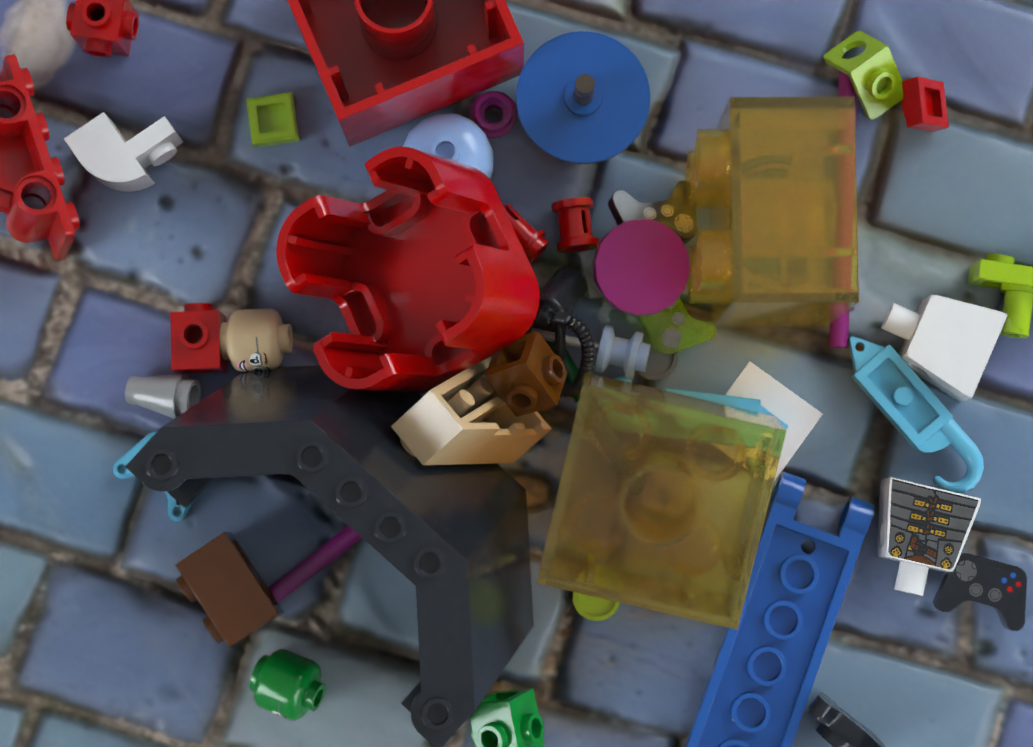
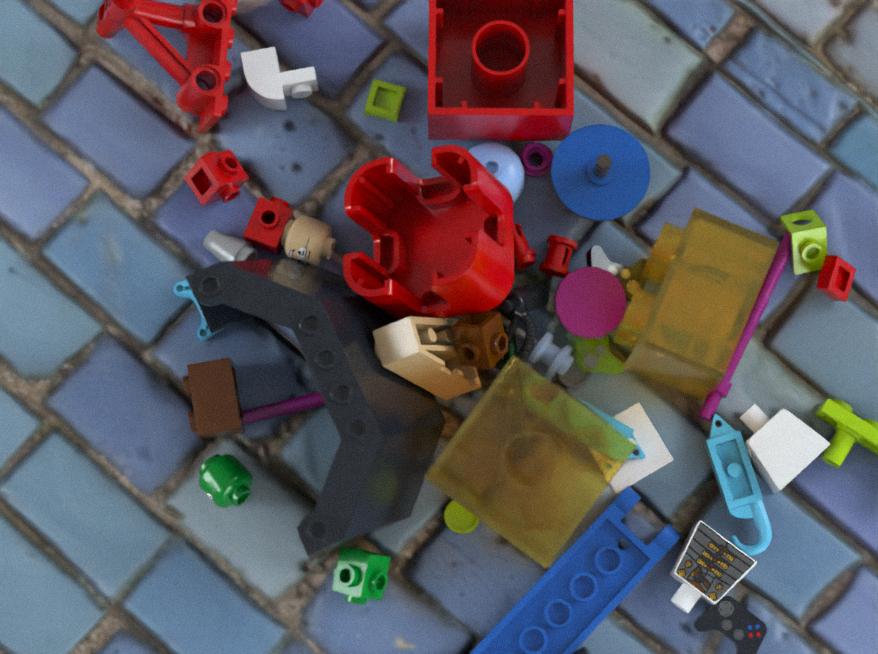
camera: 25 degrees right, 5 degrees down
none -> red brick [184,150,249,206]

